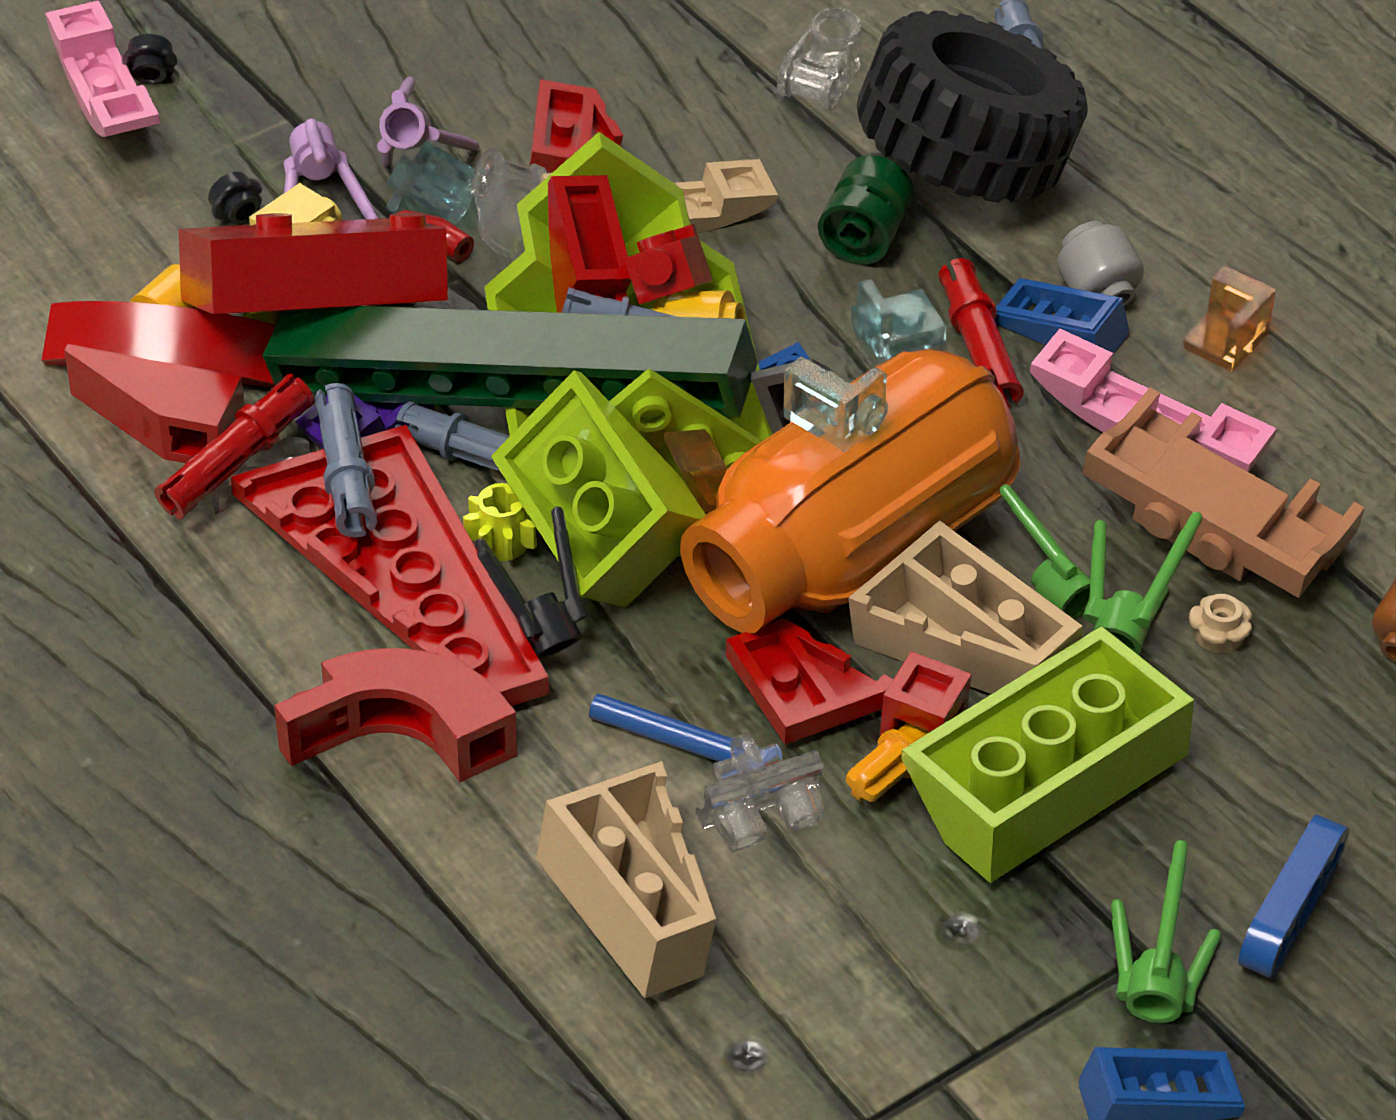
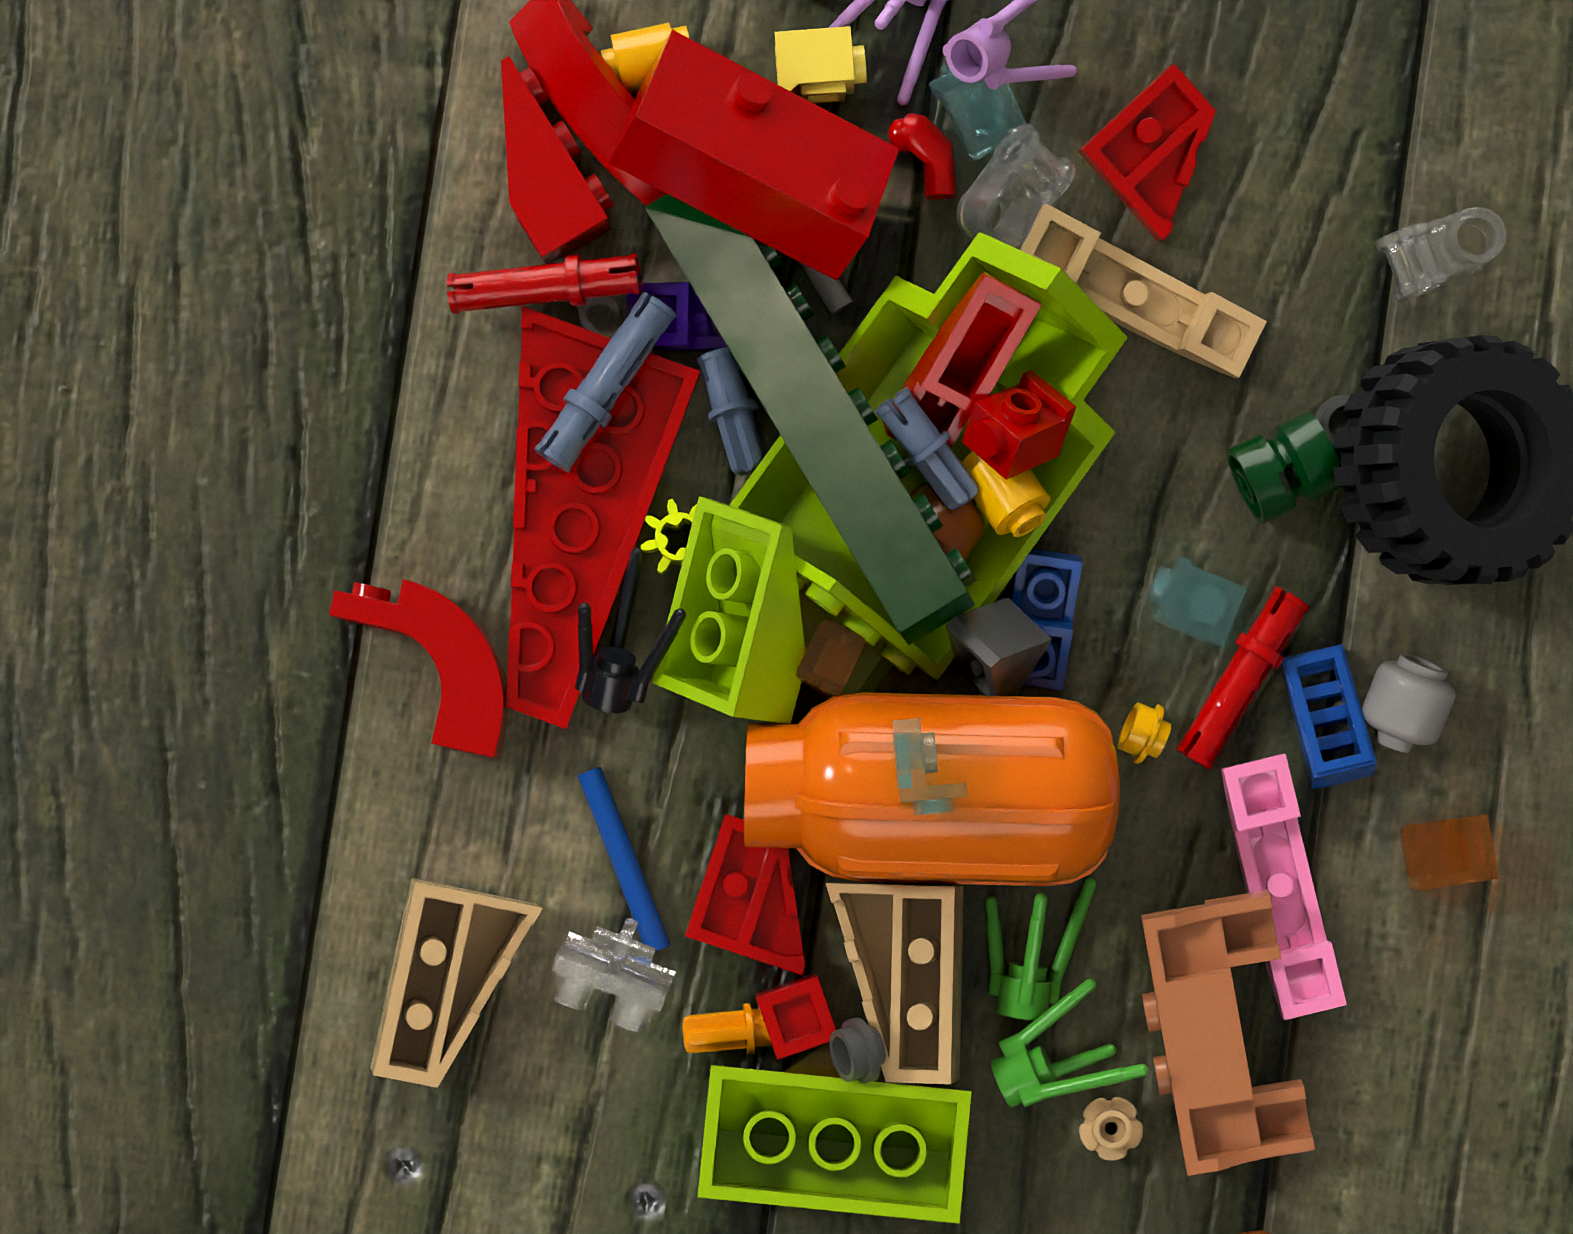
camera: 45 degrees right, 40 degrees up
none -> dark grey plate [829,1017,886,1084]

